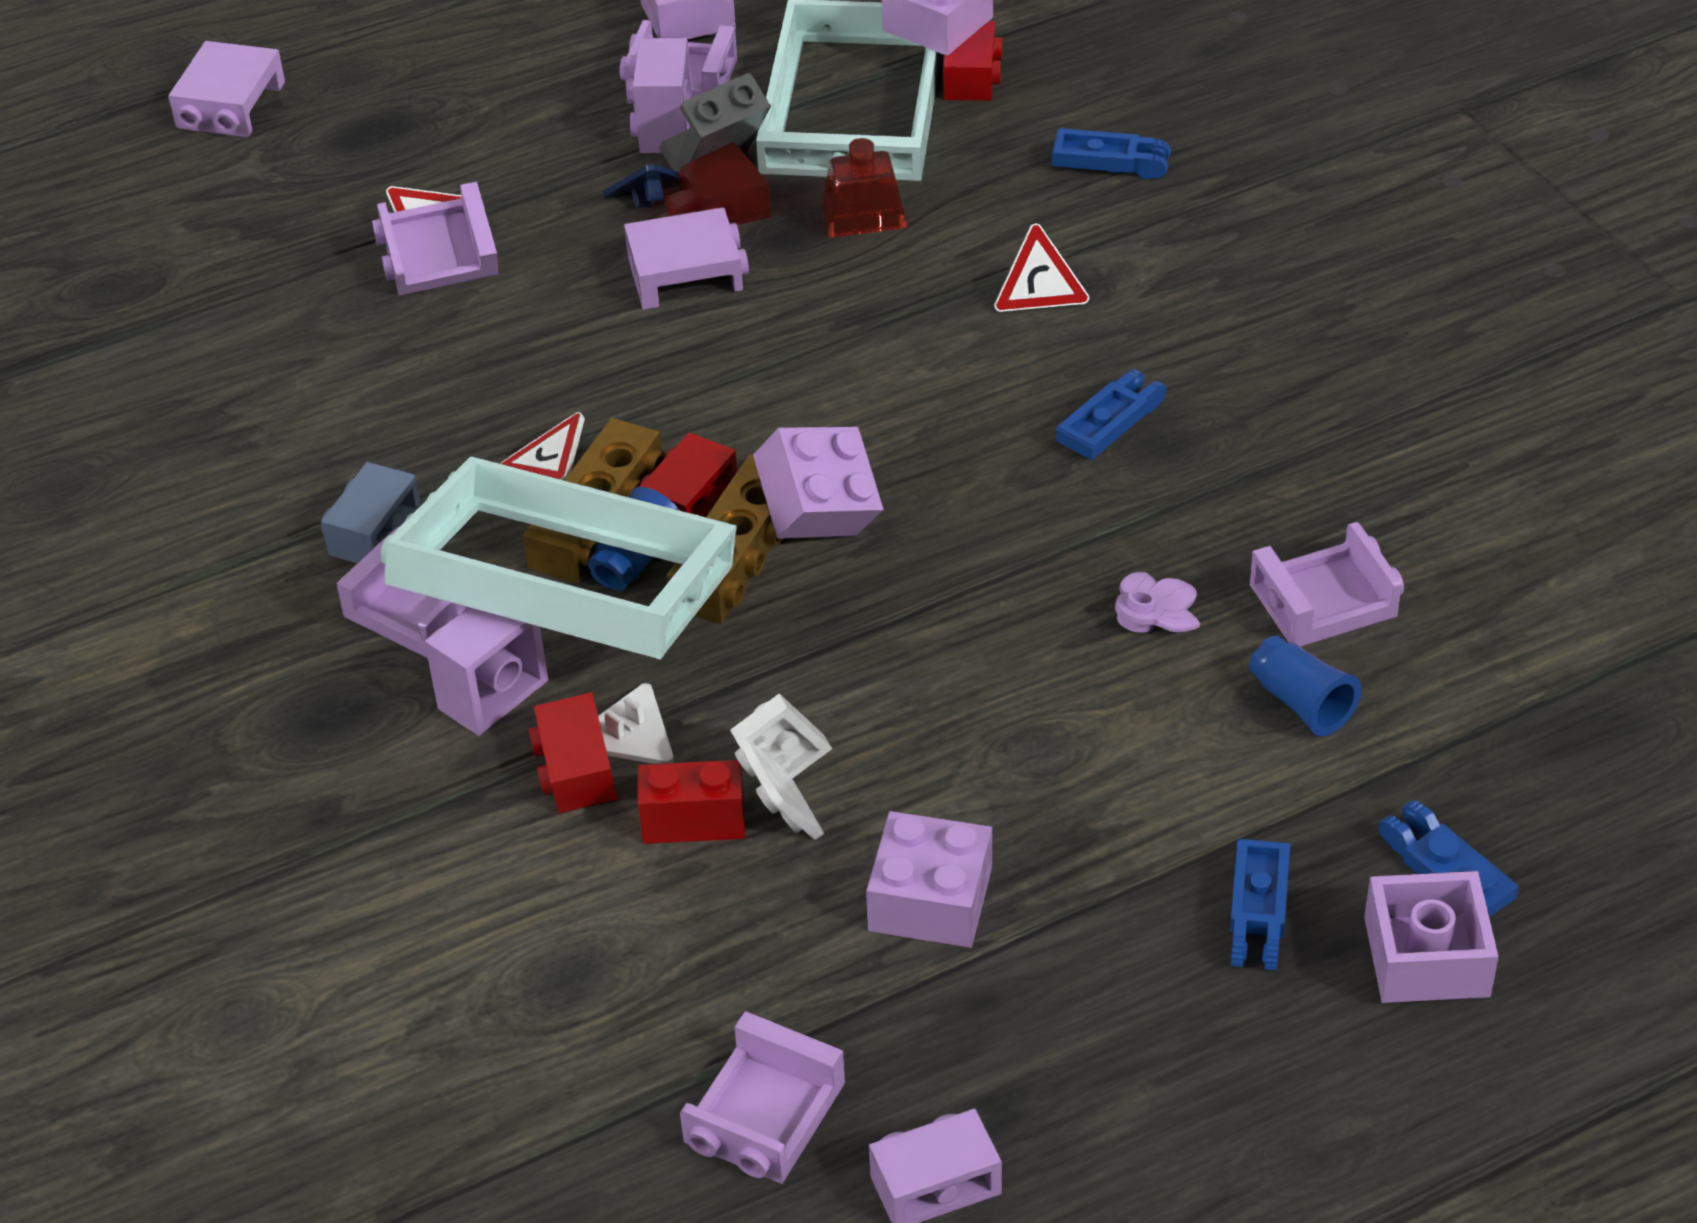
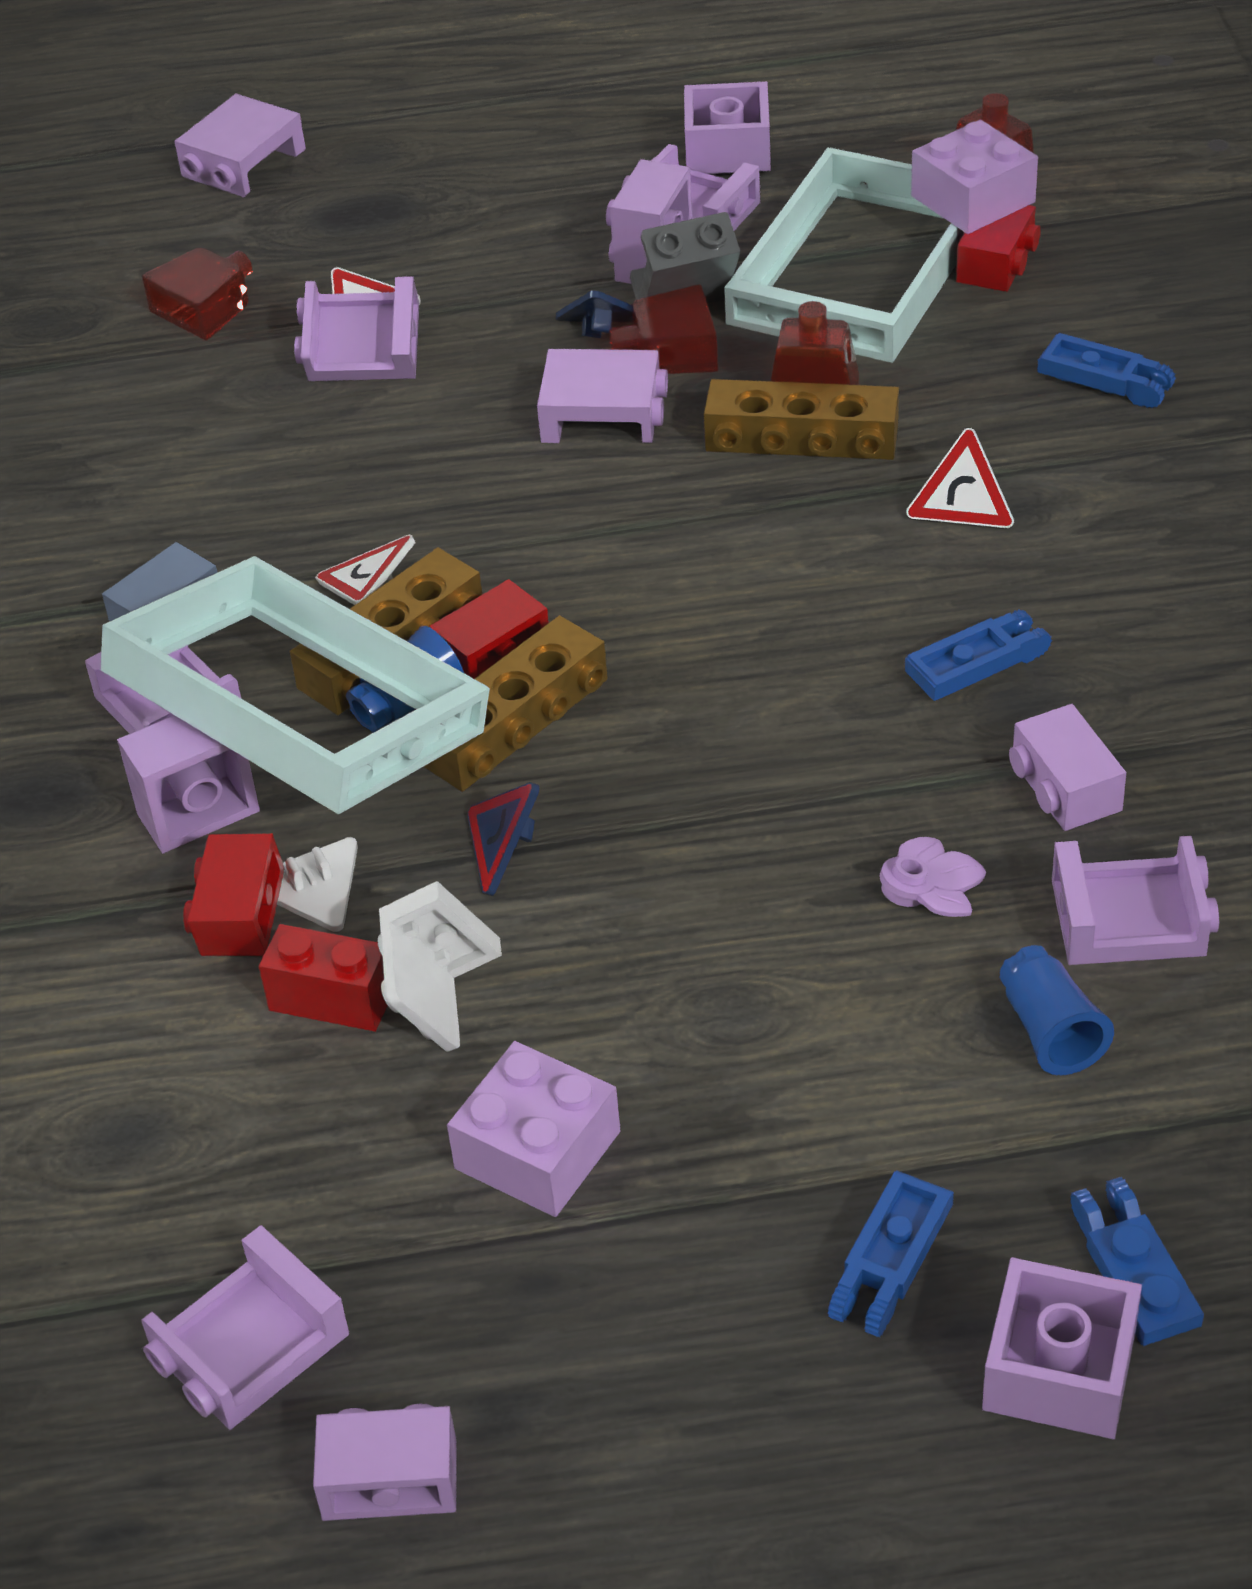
camera: 20 degrees right, 0 degrees up
lavender brick [753,427,884,538] -> none
none -> clear red torso [142,248,253,341]
none -> piece [467,782,540,896]
none -> pearl gold brick [704,379,899,460]
none -> lavender brick [1009,704,1127,831]

